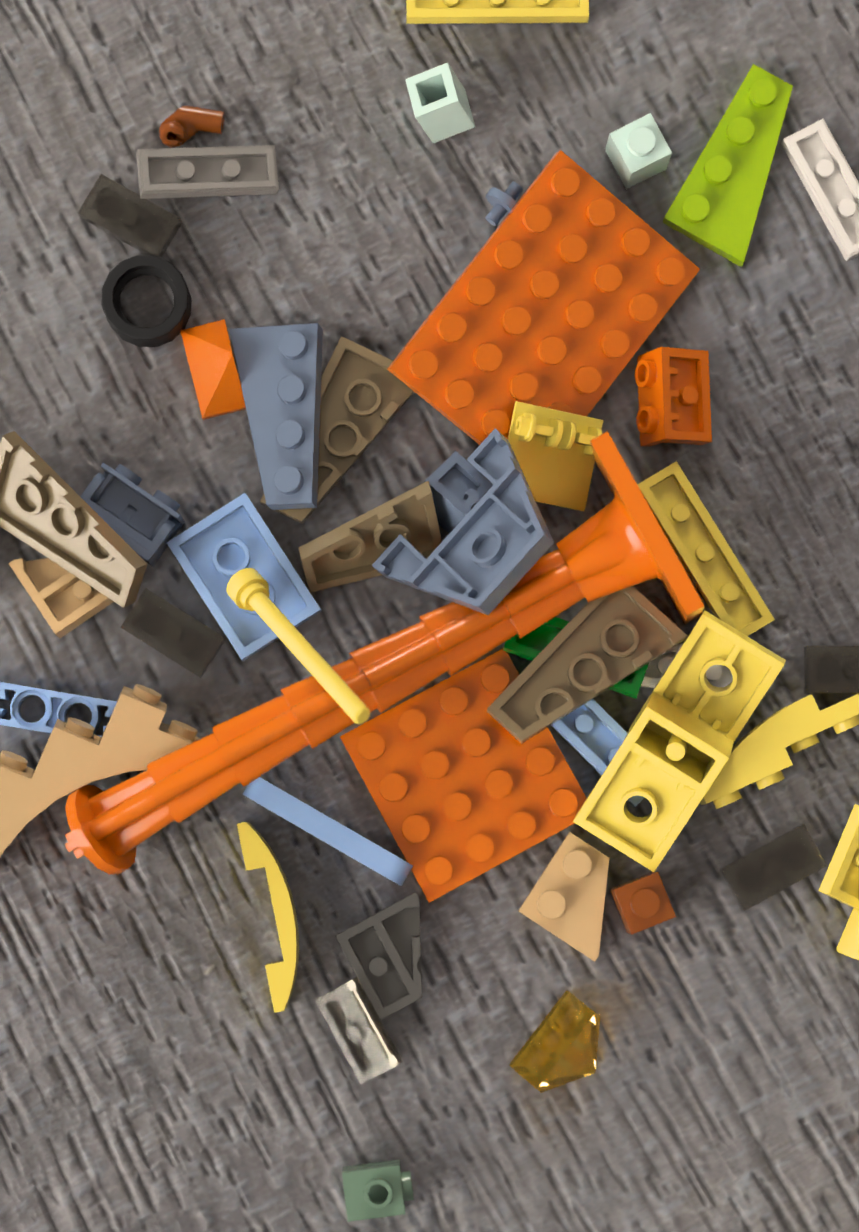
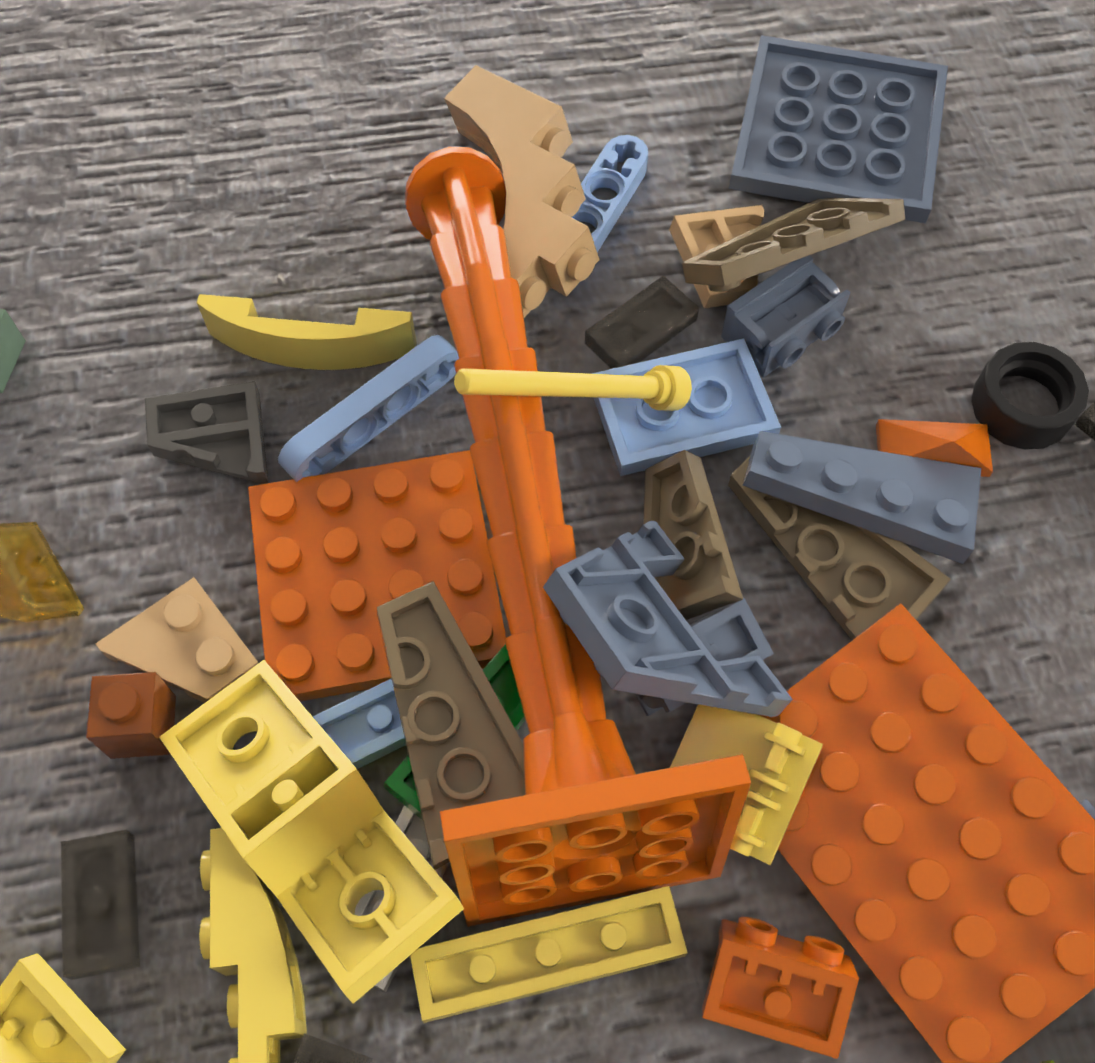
camera: 110 degrees right, 20 degrees down
clear smoke plate [315,977,403,1084] -> none

